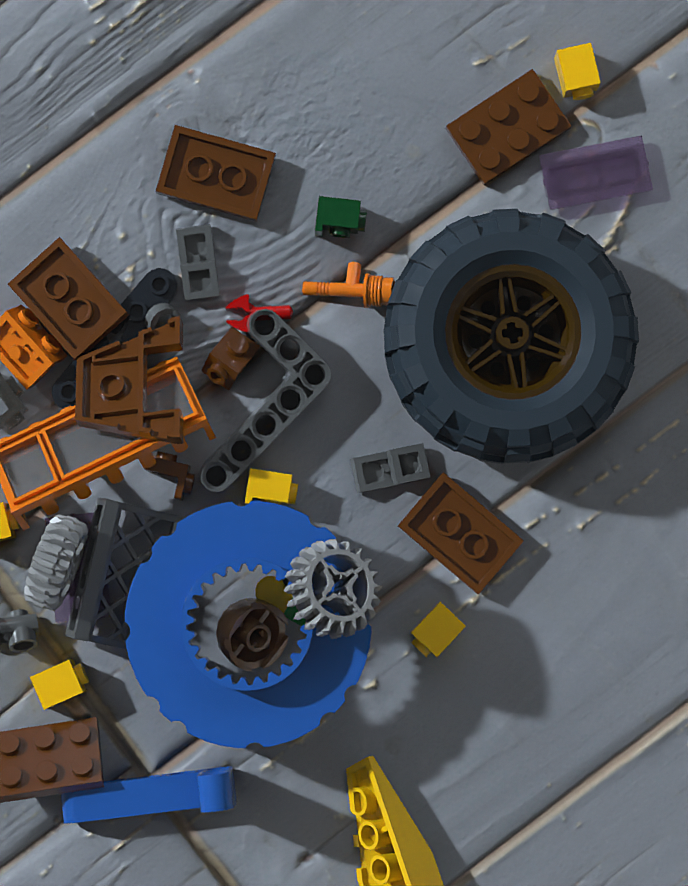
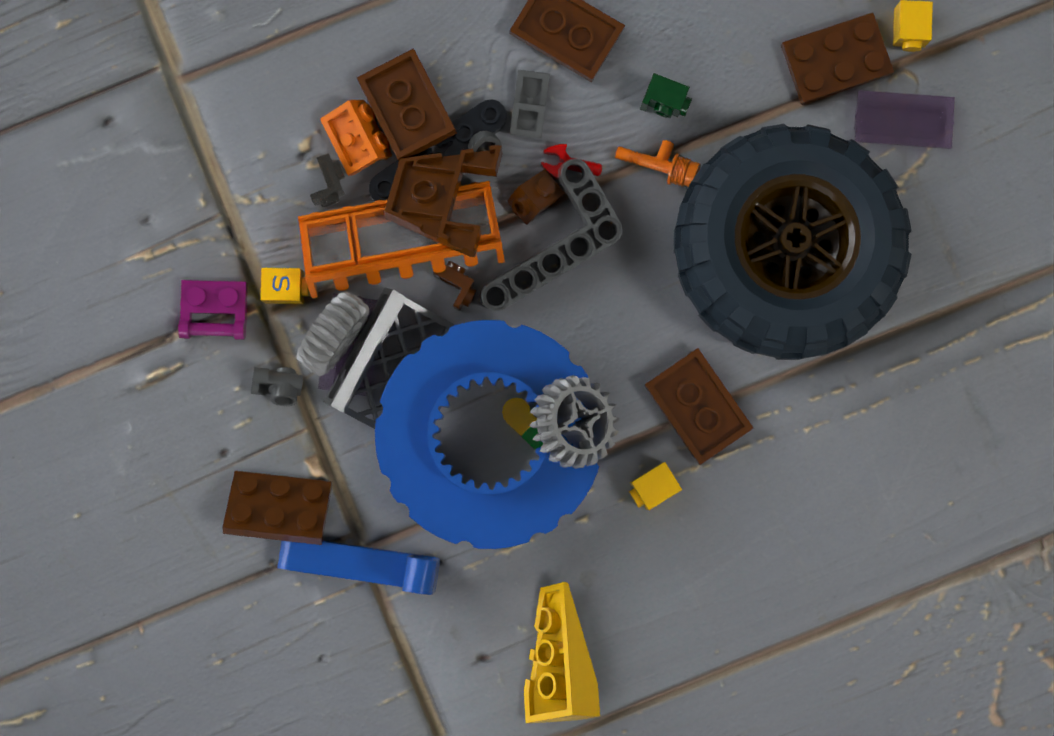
camera: 15 degrees right, 0 degrees up
yellow brick [30,659,89,710] -> none
medium nougat cylinder [216,598,288,671] -> none
yellow brick [245,468,298,505] -> none
dark grey slope [350,443,431,494] -> none

